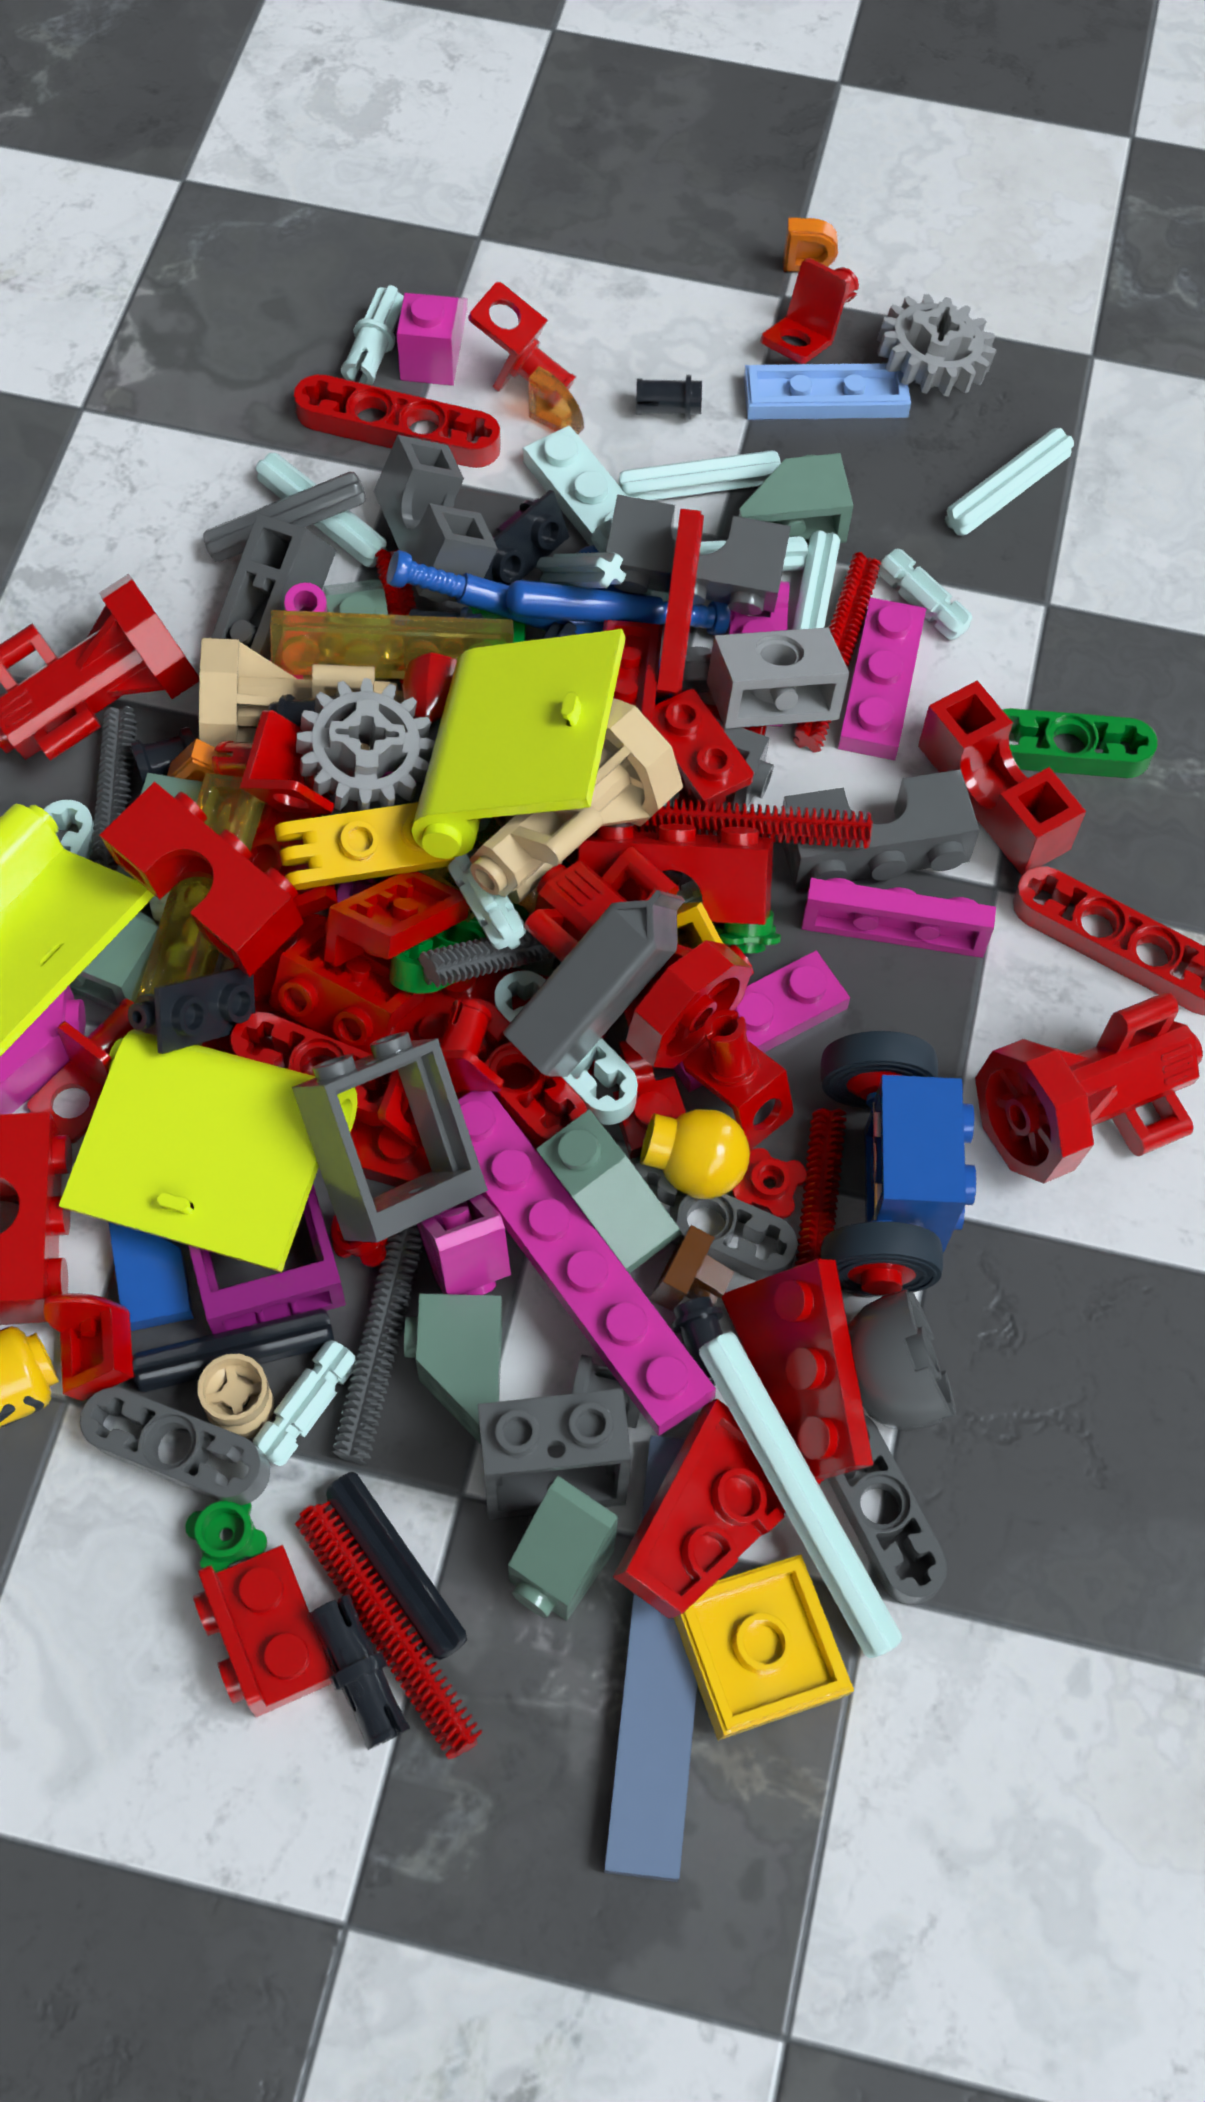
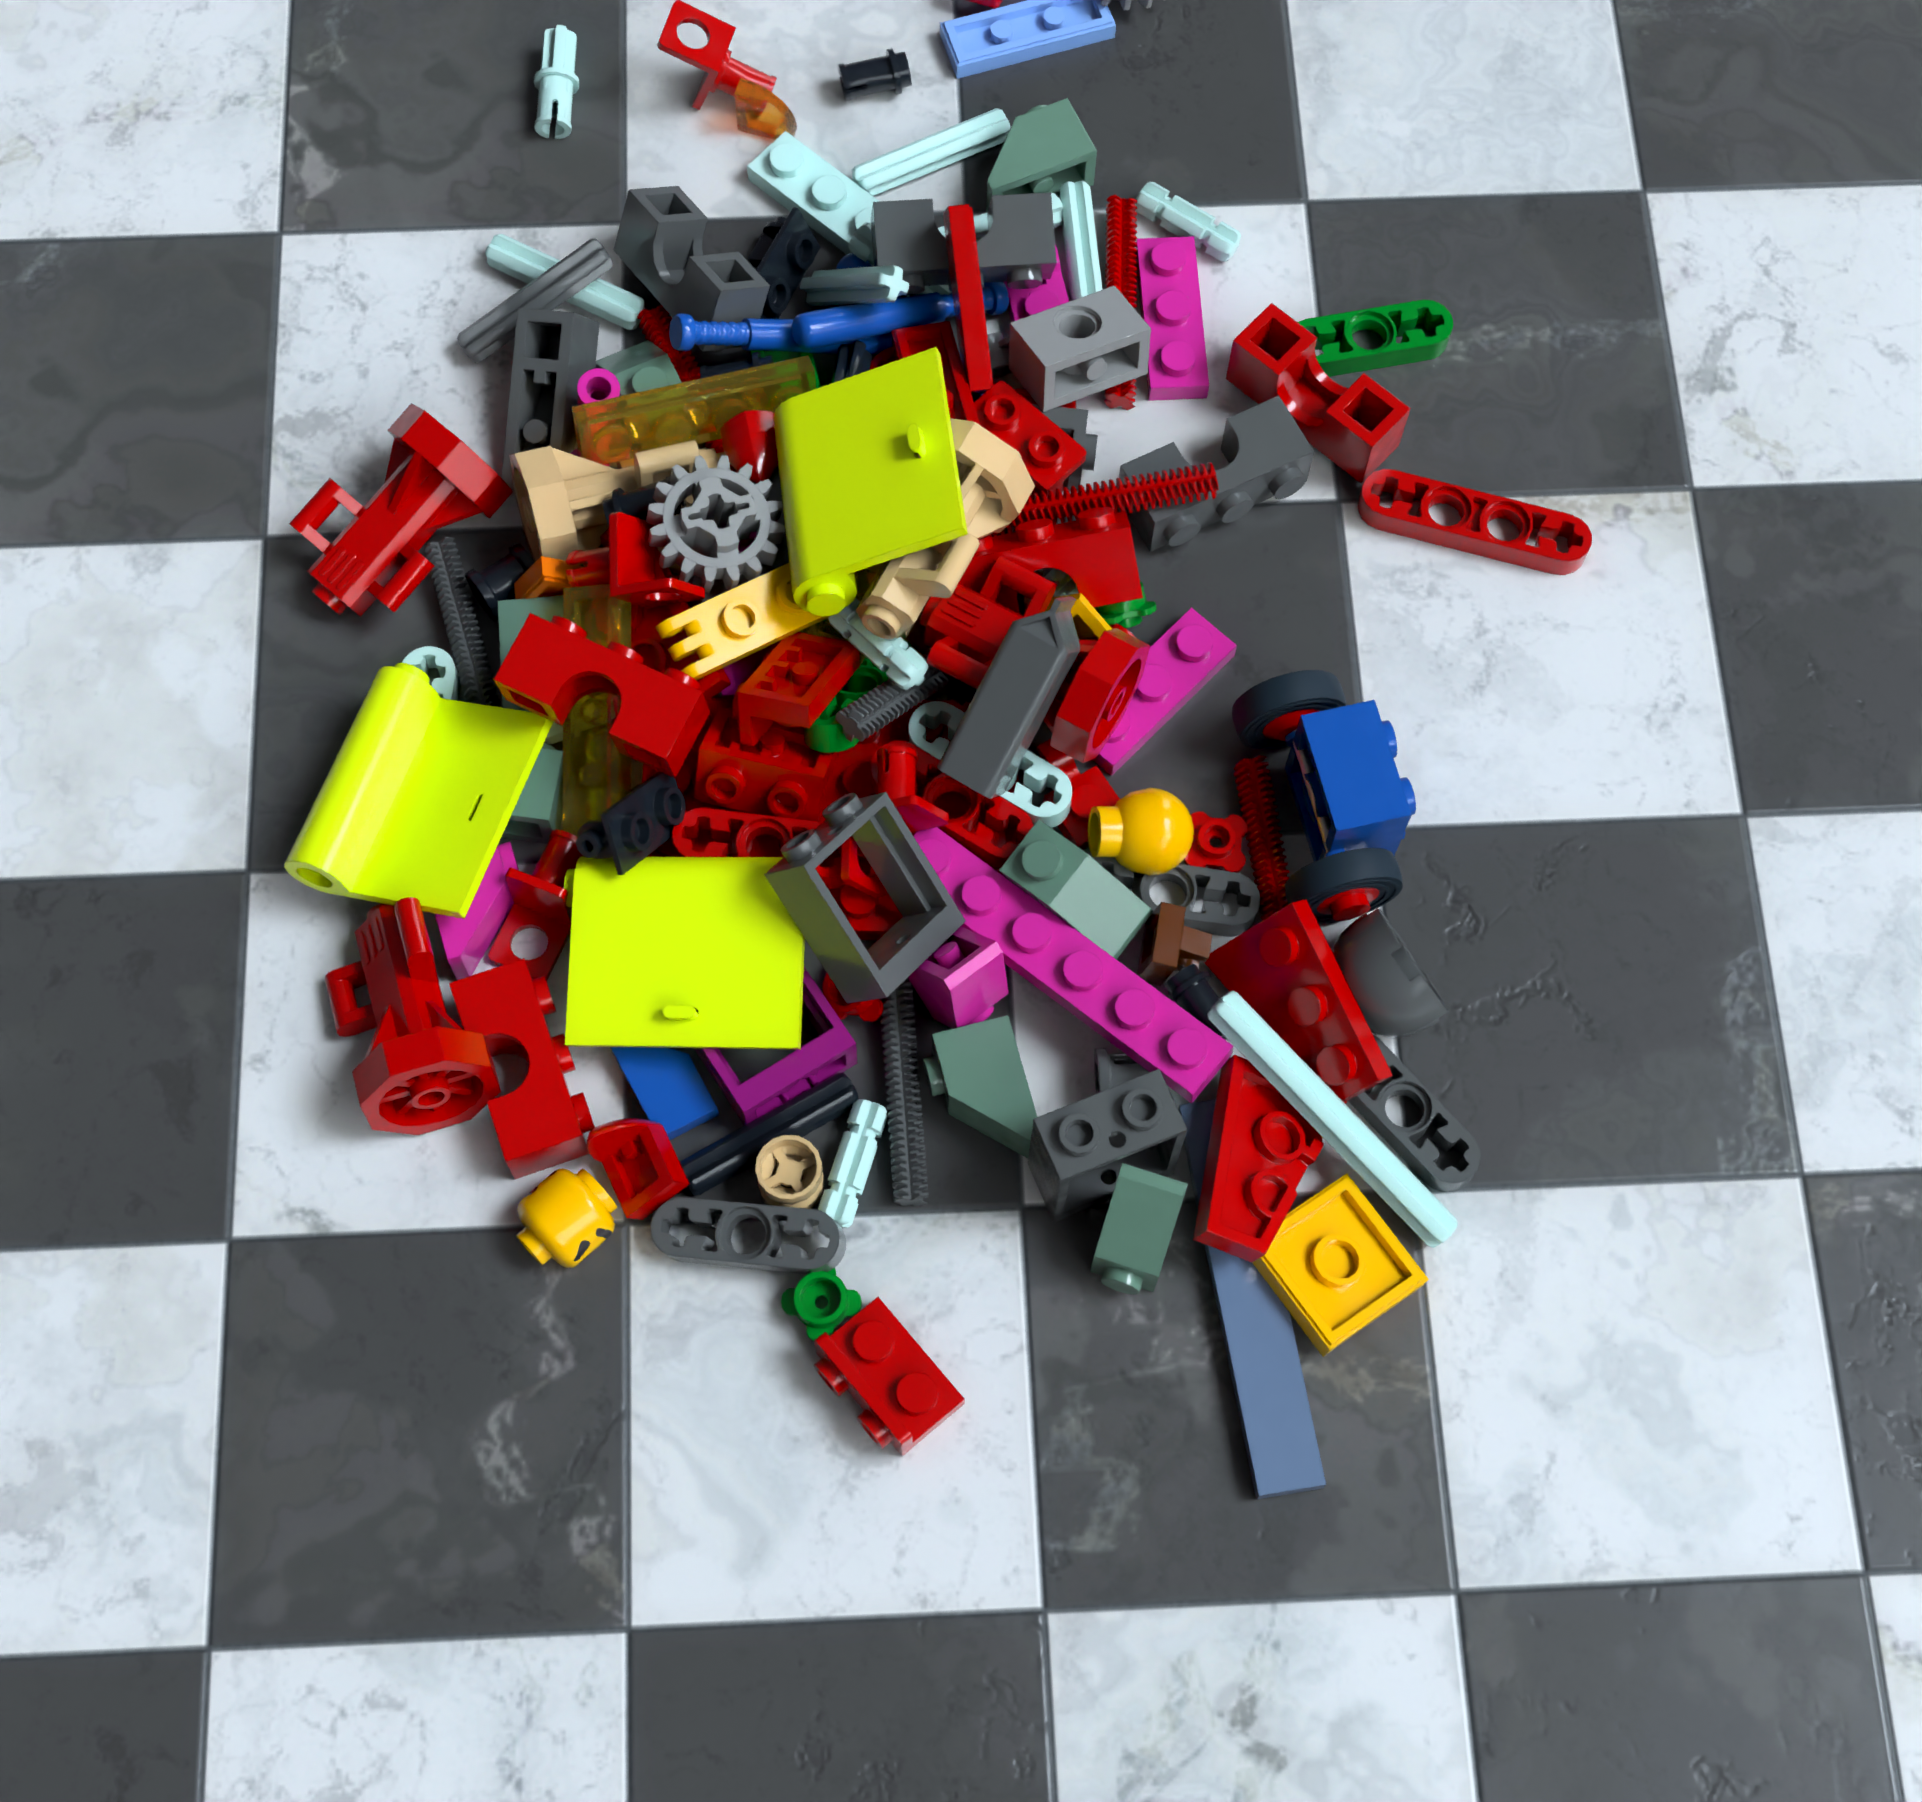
camera: 15 degrees left, 5 degrees up
red beam [294,374,501,468] -> none
red axle [295,1501,483,1759] -> none
black pin [308,1594,411,1750] -> none
black axle [325,1472,467,1660] -> none
dark pink slope [397,293,468,386] -> none
red bracket [683,1009,794,1150] -> none
dark pink plate [801,878,996,958] -> none
light aqua axle [945,428,1074,536] -> none
red piece [975,992,1203,1184] -> none

